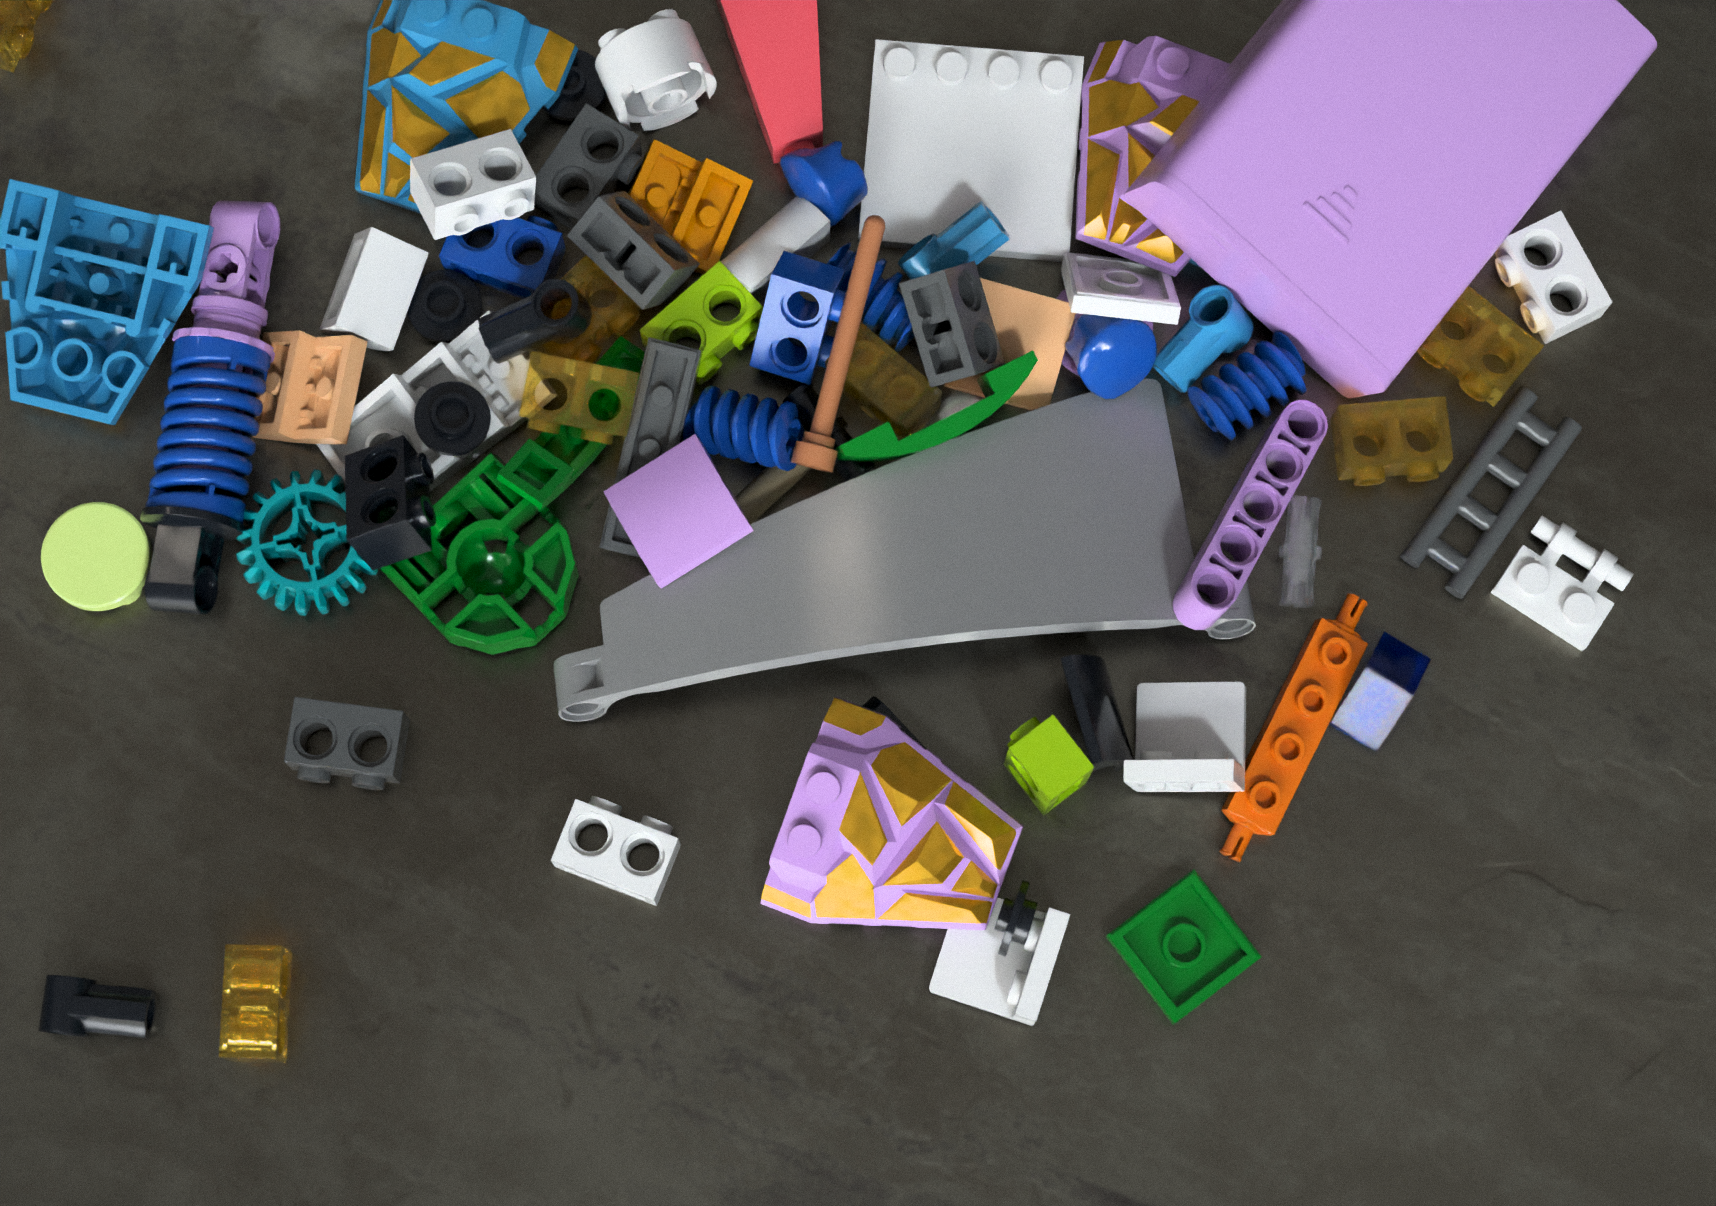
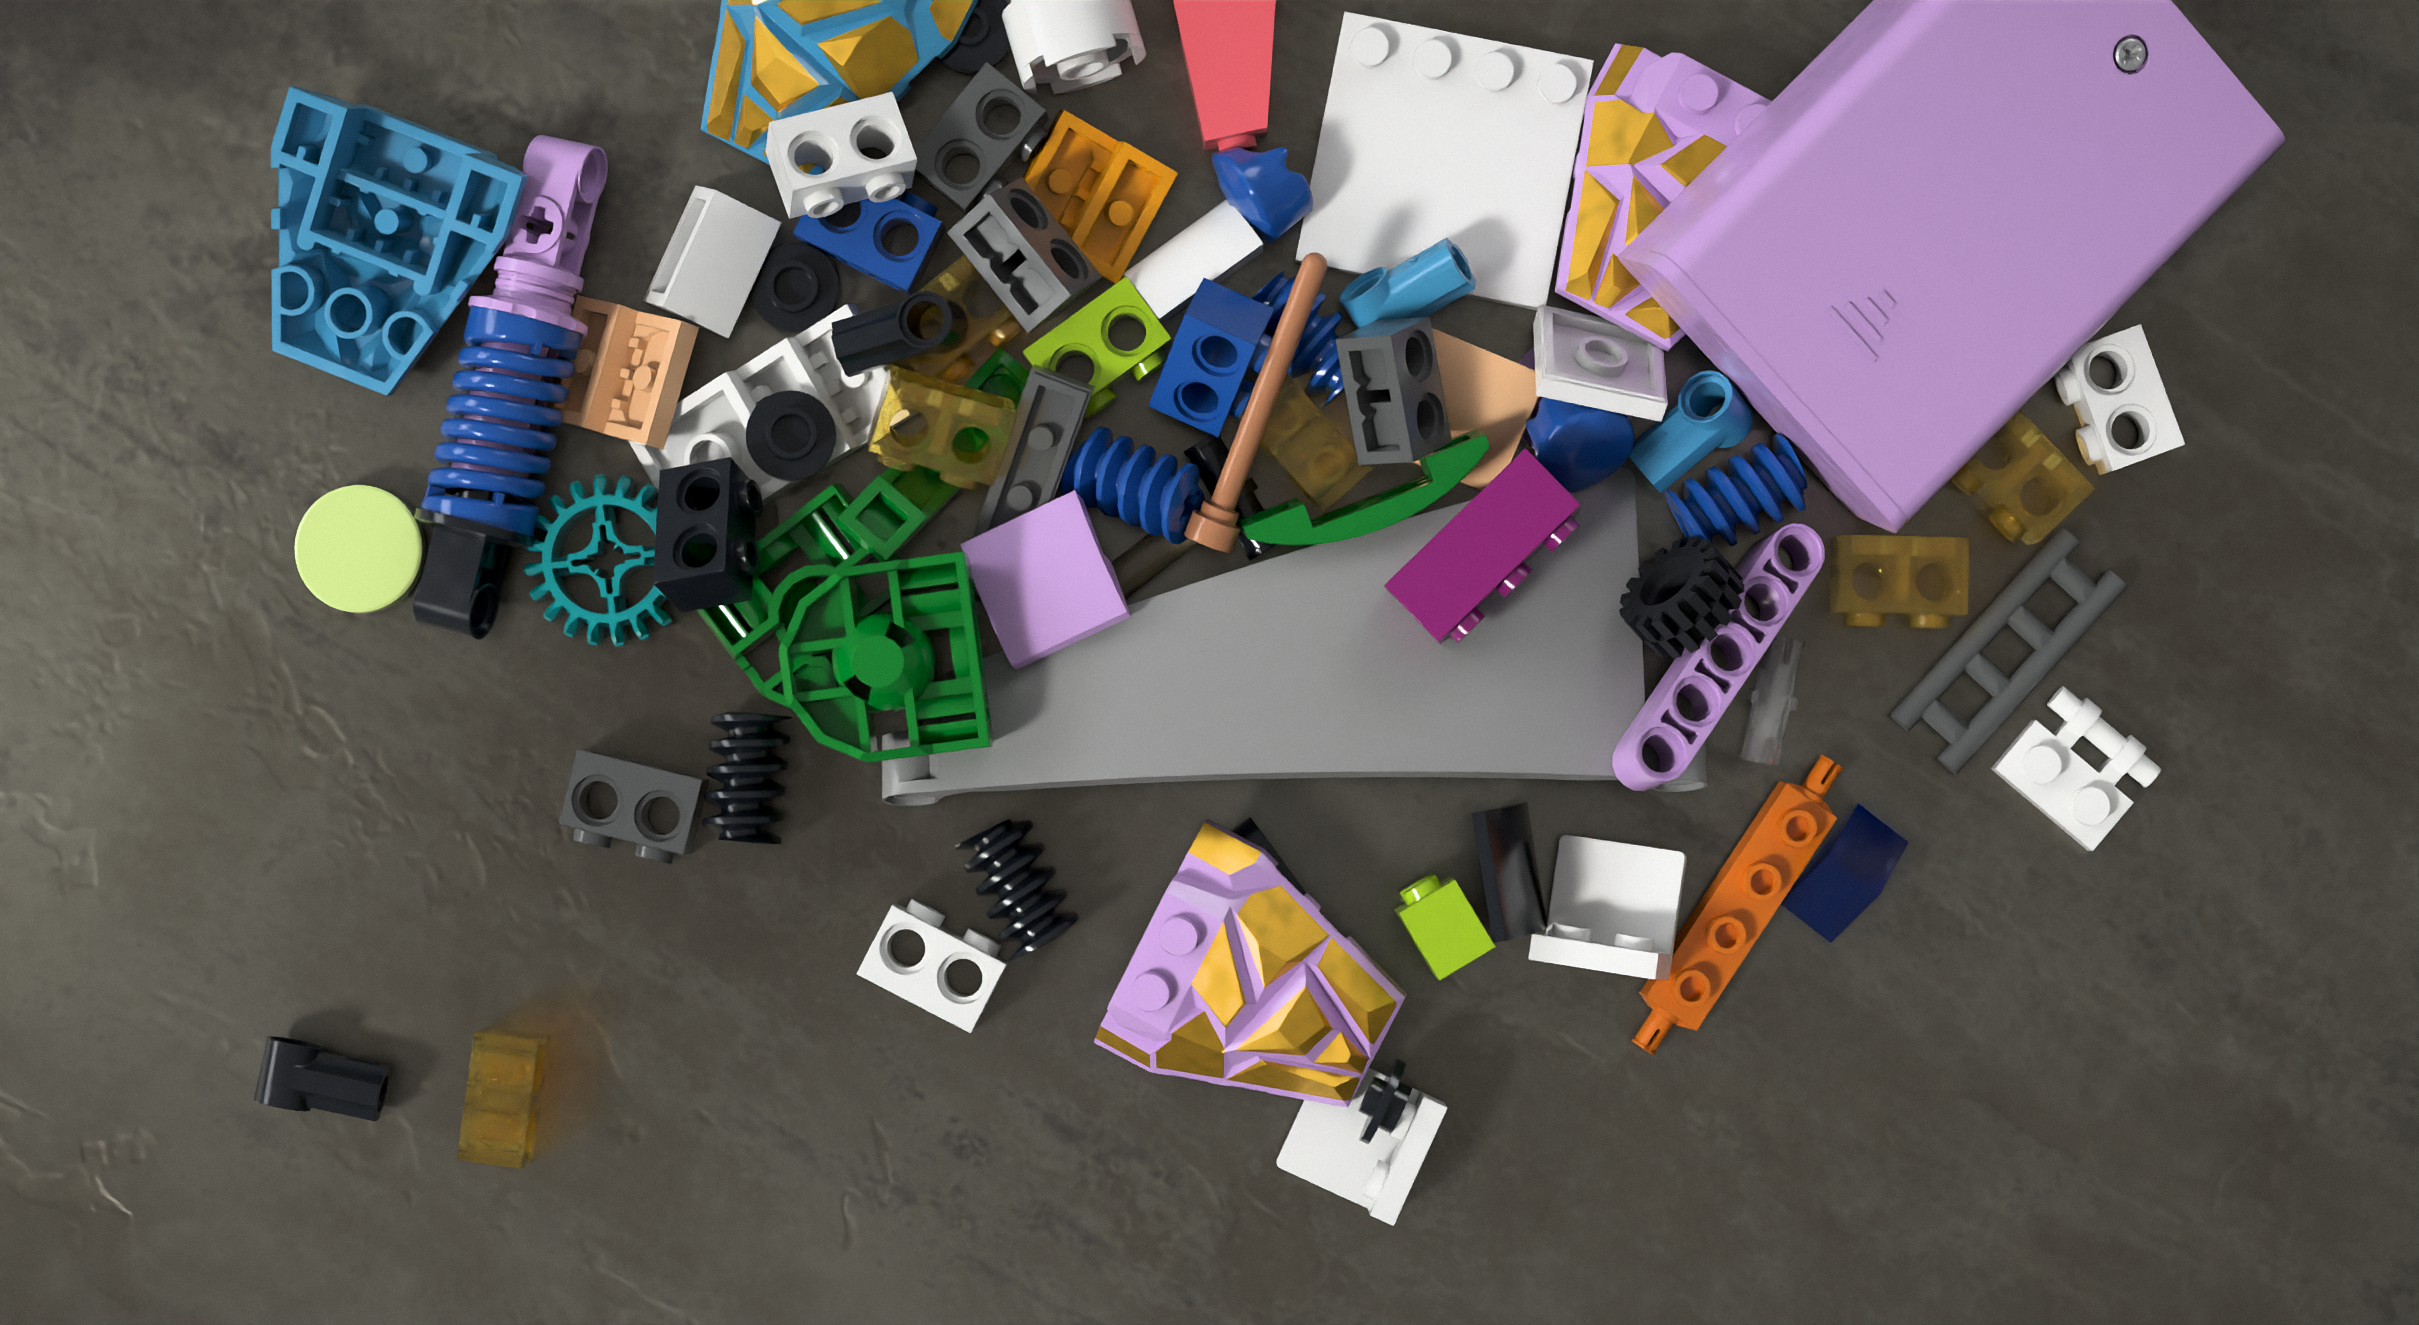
camera: 10 degrees right, 10 degrees up
green tile [1106,869,1262,1025] -> none
none -> black piece [702,711,792,844]
none -> green connector [778,551,994,763]
none -> black piece [954,819,1079,961]
none -> magenta wedge [1384,448,1581,644]
none -> black tyre [1619,536,1744,658]

